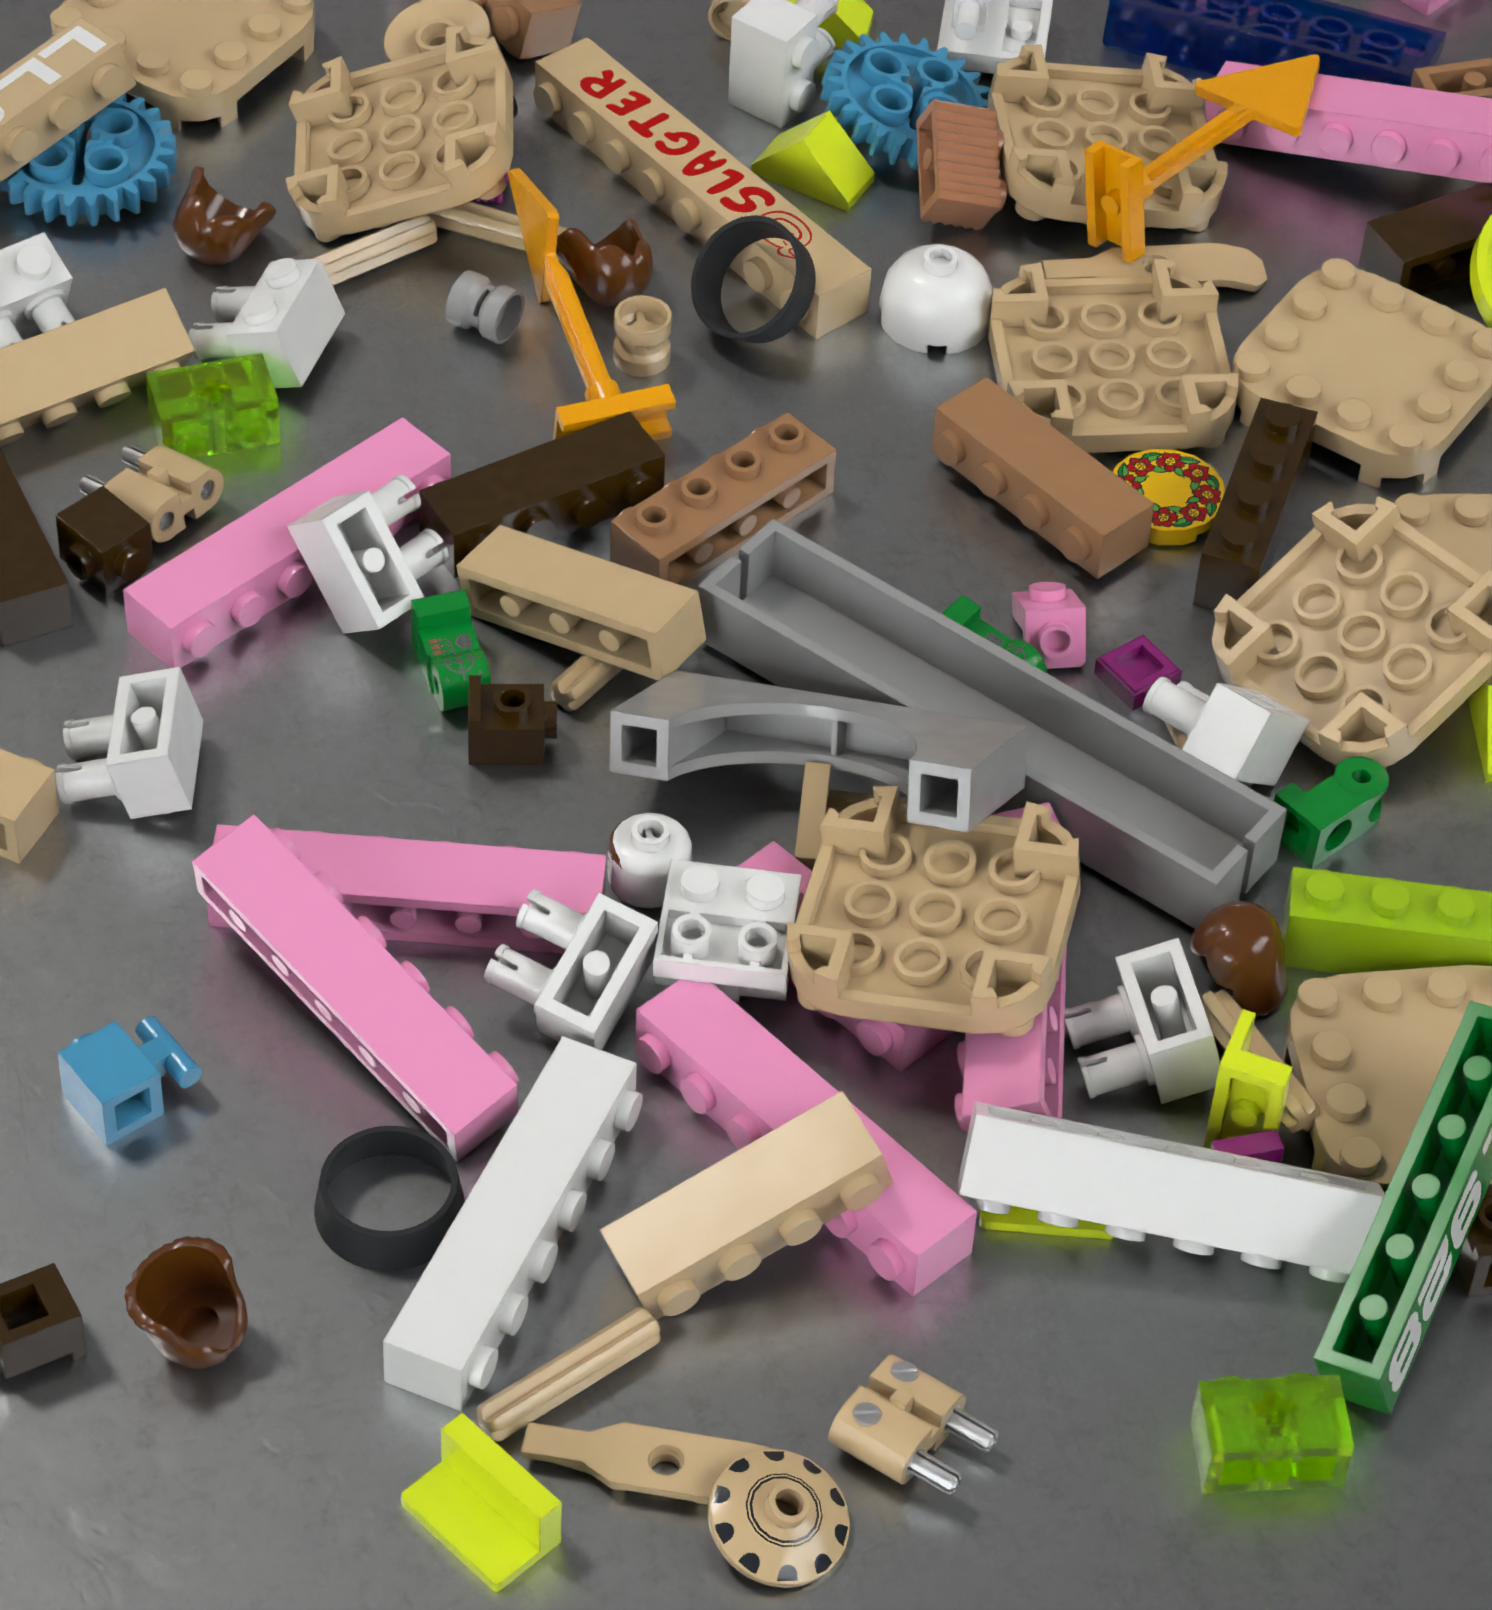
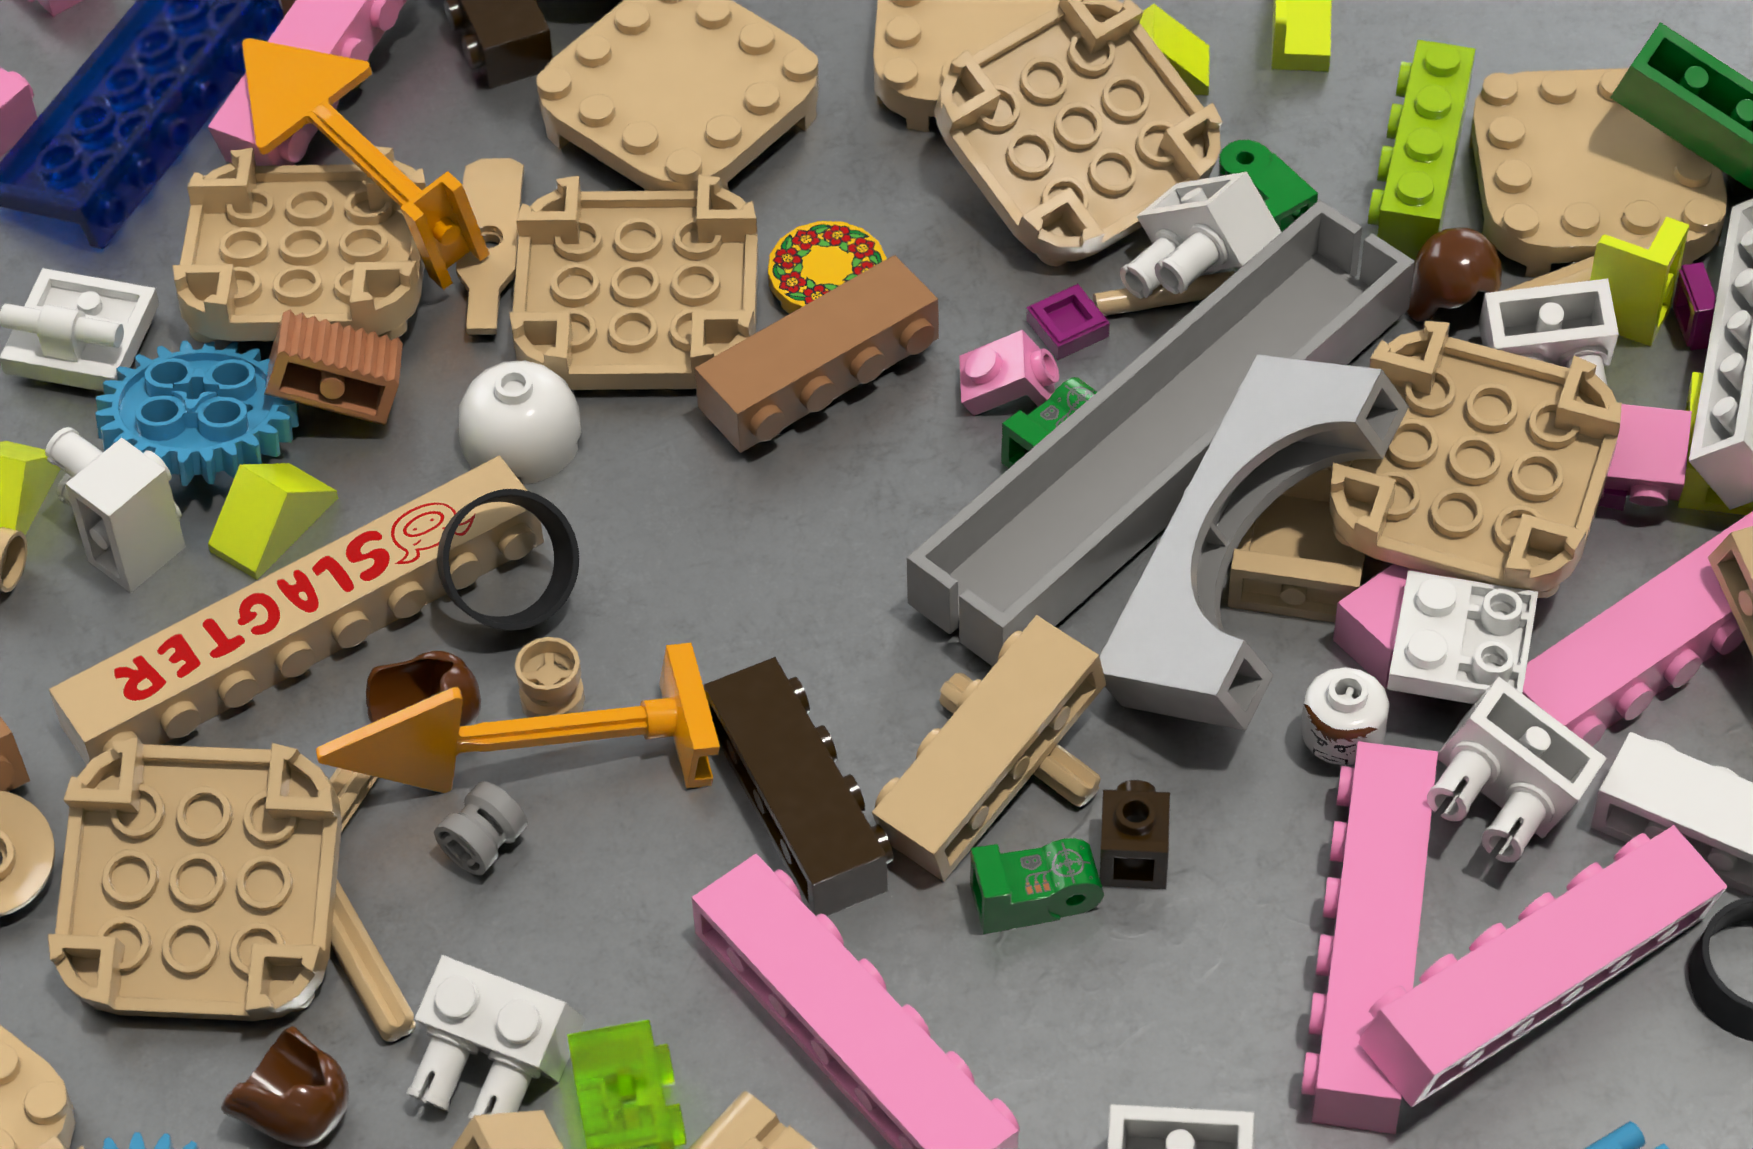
camera: 80 degrees left, 5 degrees up
white brick [287,475,449,634] -> none
medium nougat brick [610,412,837,586] -> none
dark brown brick [1193,397,1318,610] -> none

